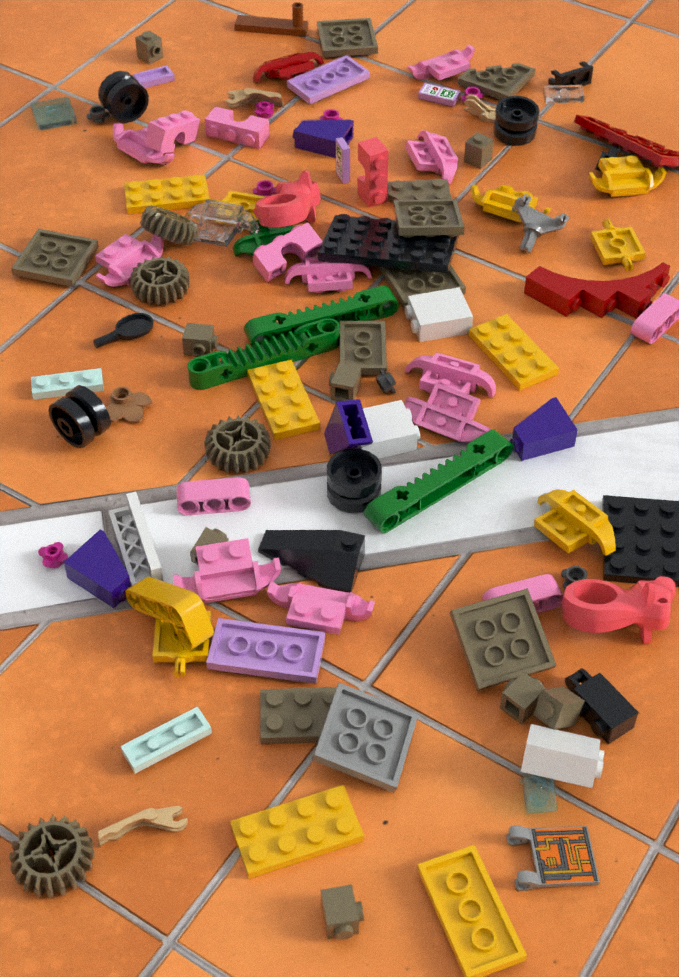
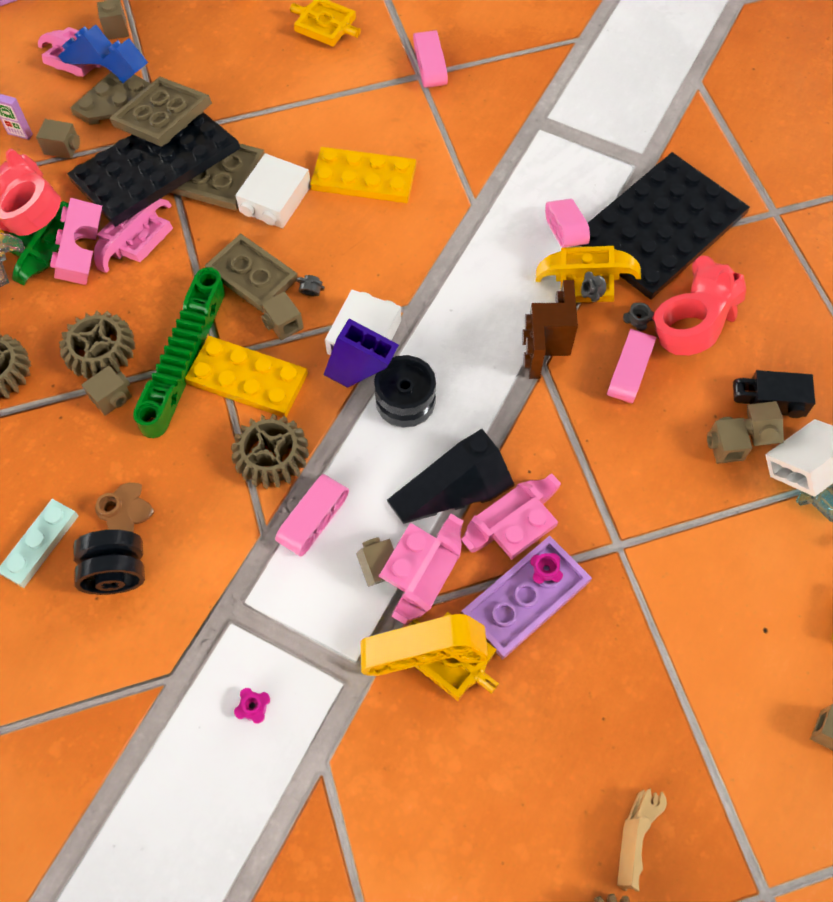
camera: 50 degrees left, 15 degrees up
dark purple slope [64,529,131,608] -> none
black piece [93,313,154,348] -> none
white fence [108,492,163,586] -> none
light aqua plate [120,707,212,774] -> none
yellow plate [230,785,364,879] -> none
green gear [244,286,399,347] -> none
dark tan plate [260,687,336,744] -> none
light grey plate [312,682,418,793] -> none
coral arch [357,137,389,207] -> none
green gear [364,429,514,533] -> none
bright pink plate [404,382,491,443] -> none
bright pink plate [405,352,496,398] -> none
dark tan plate [449,588,557,691] -> none
yellow plate [470,185,551,223] -> none
dark purple slope [510,397,578,461] -> none
light grey axle [512,194,569,253] -> none
red arch [524,262,670,319] -> none
none -> dark tan brick [36,119,80,159]
none -> blue arch [58,25,148,83]
none -> dark tan gear [59,310,136,380]
none -> reddish brown bracket [522,280,578,379]
none -> dark pink plate [530,553,563,584]
none -> bright pink beam [545,199,590,248]
none -> dark grey plate [581,272,606,302]

